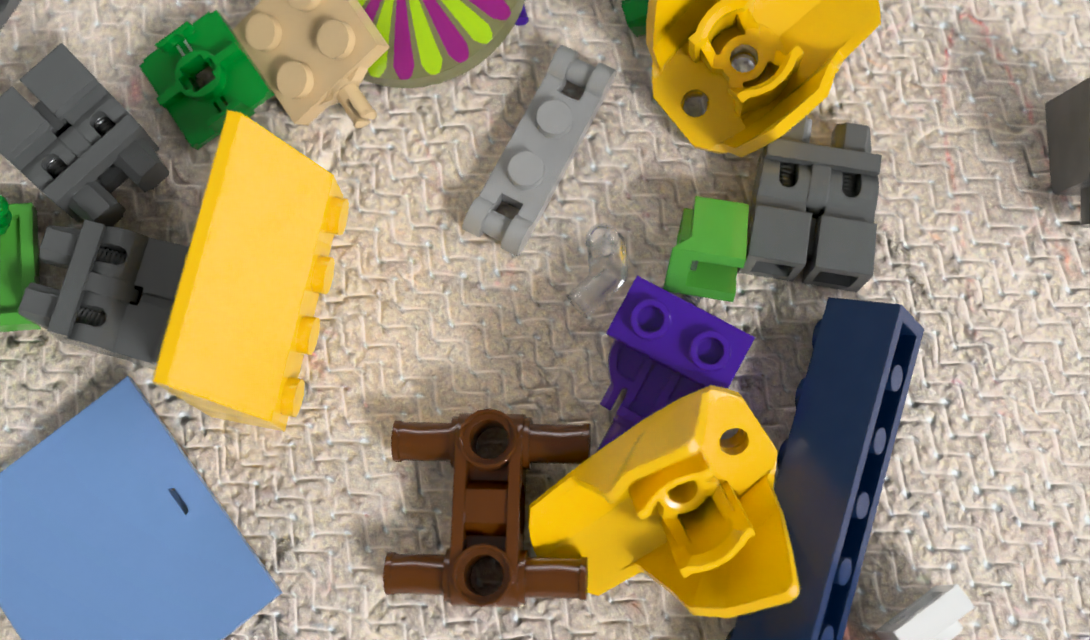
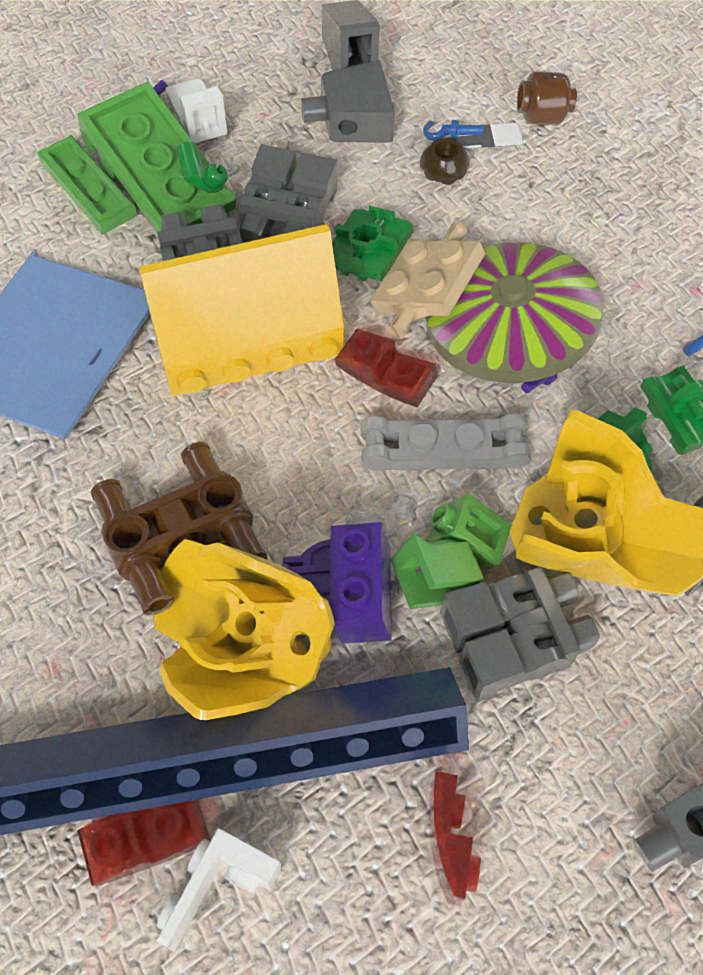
camera: 60 degrees right, 15 degrees down
none -> clear red slope [334,329,438,408]
none -> bright green bracket [427,493,512,569]
none -> clear red slope [429,771,481,906]

